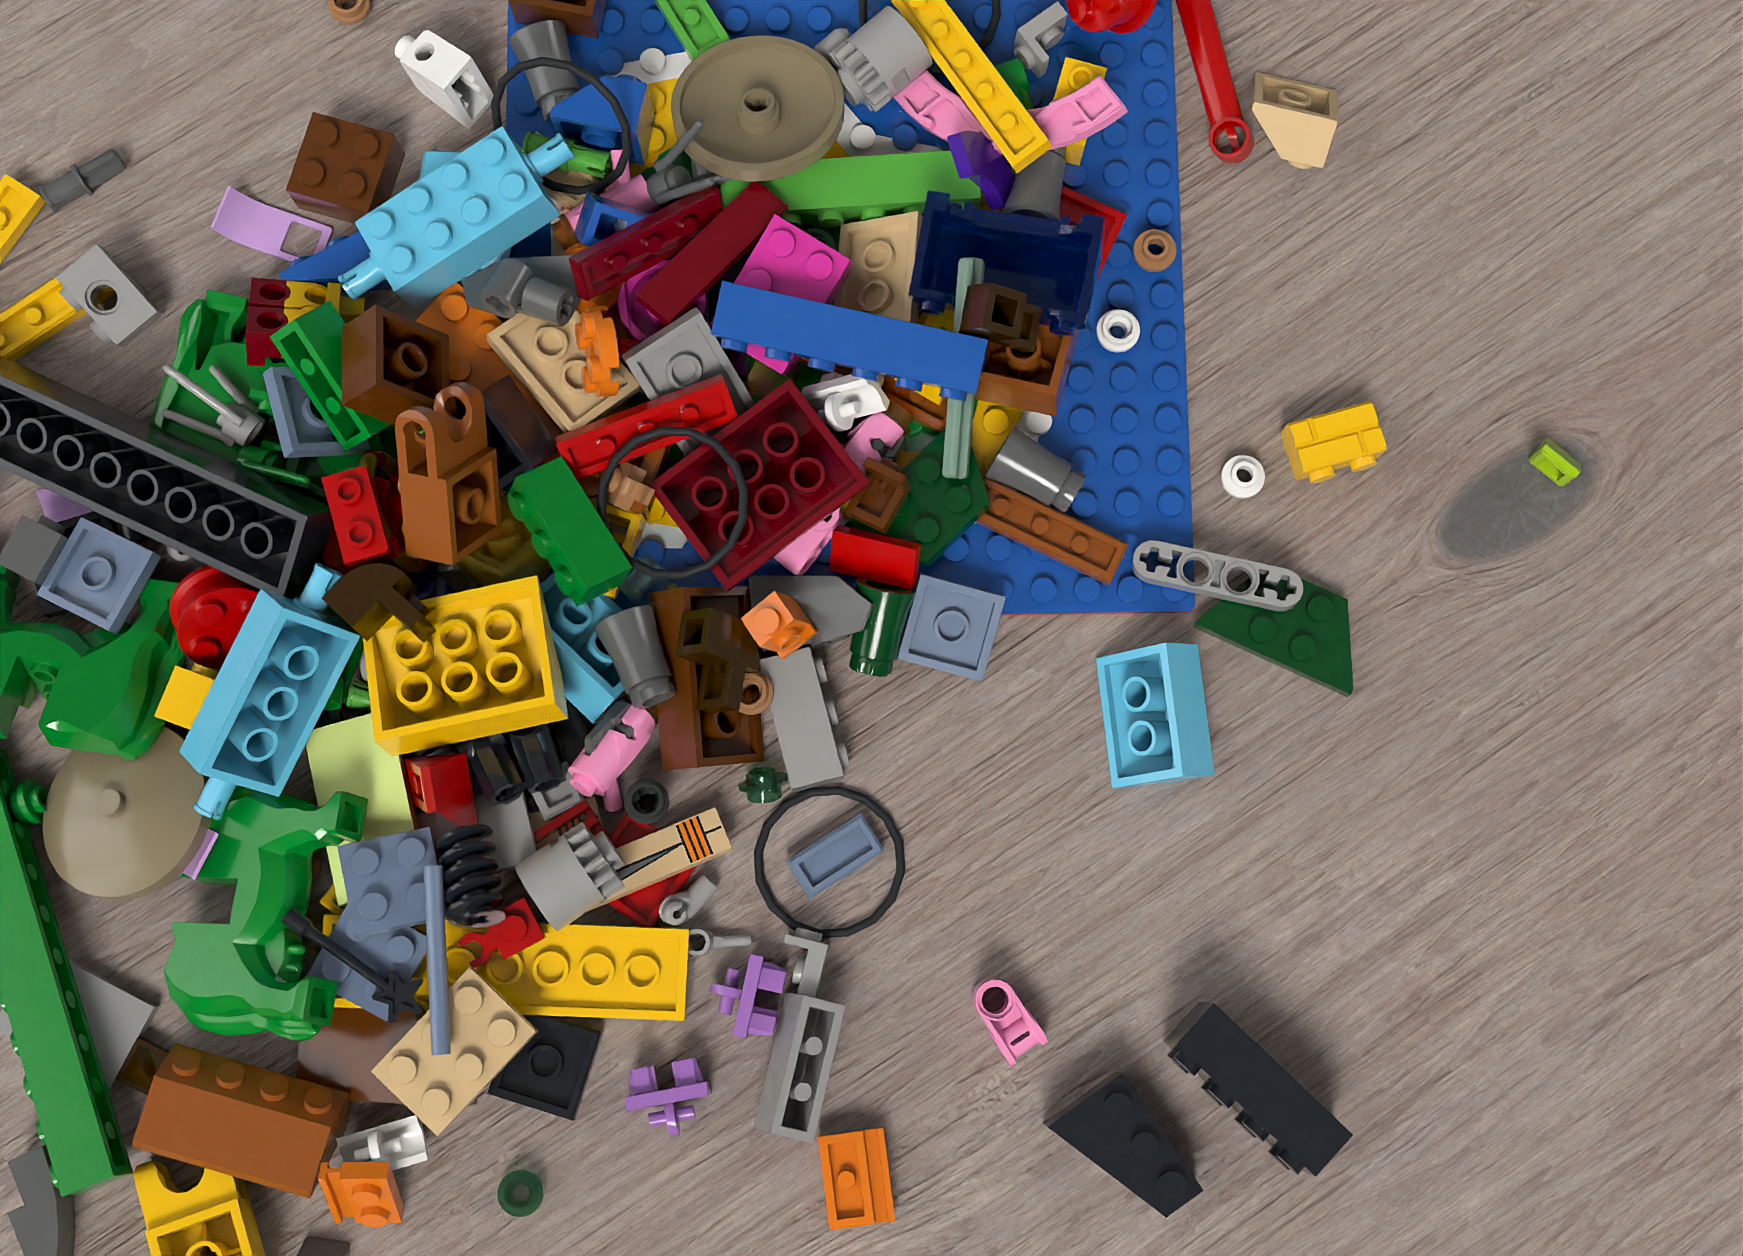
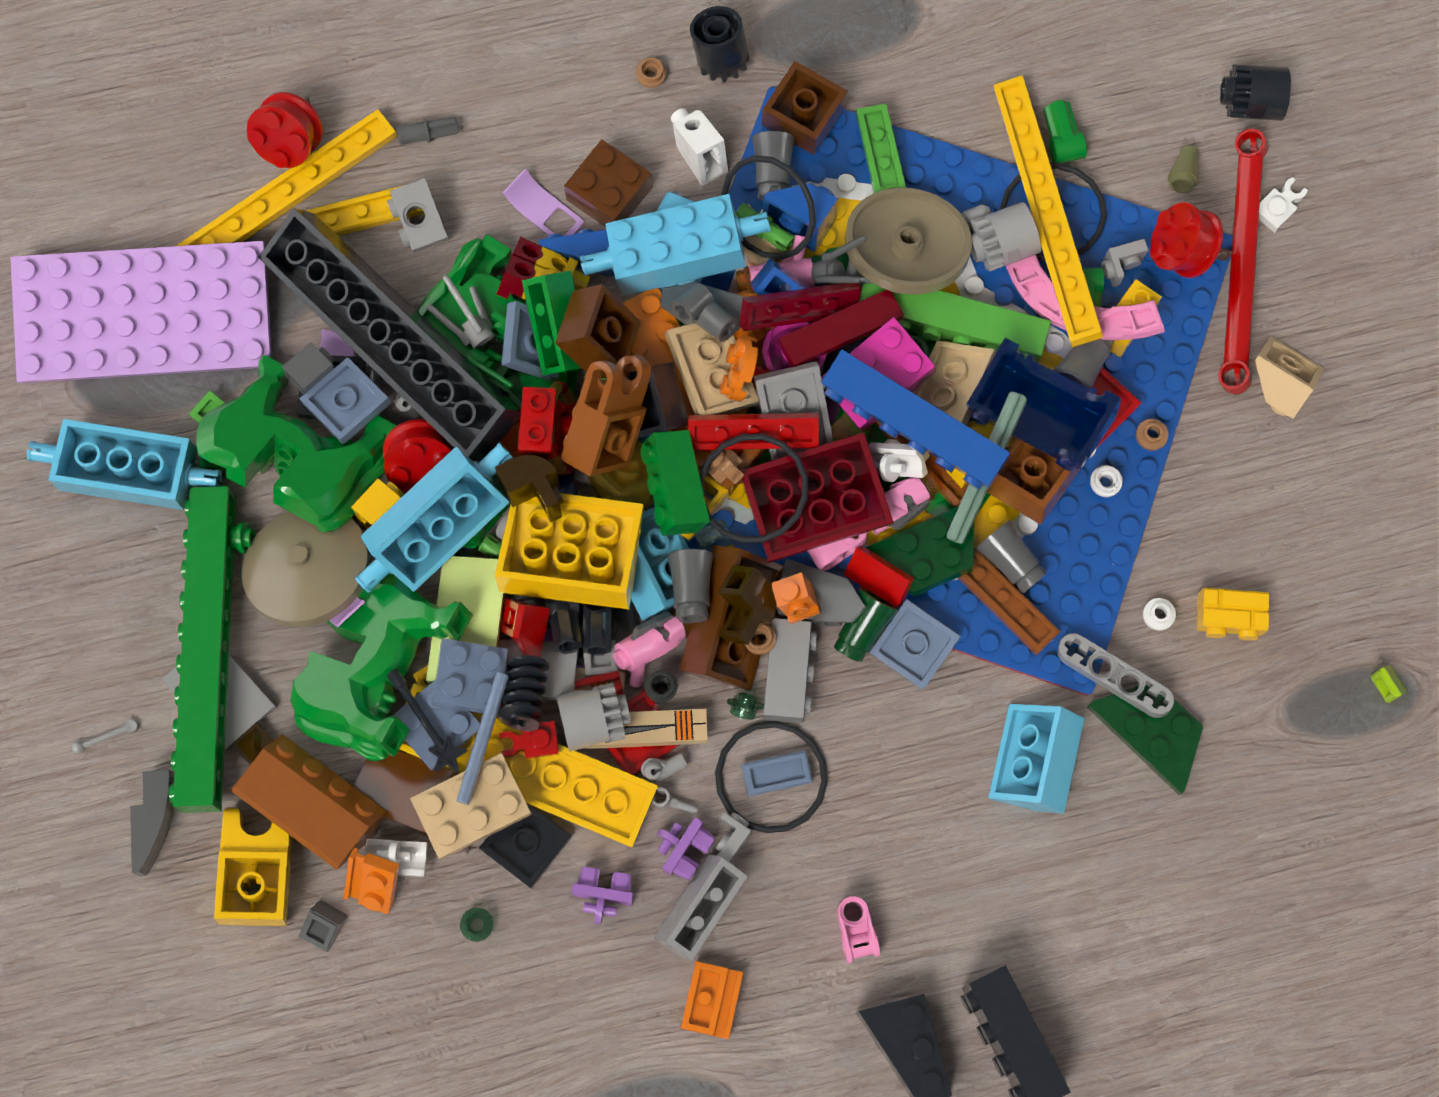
camera: 20 degrees right, 5 degrees down
reddish brown bracket [845,457,911,534] -> none
dark purple tile [947,131,1015,211] -> none
dark brown brick [959,283,1042,352] -> none

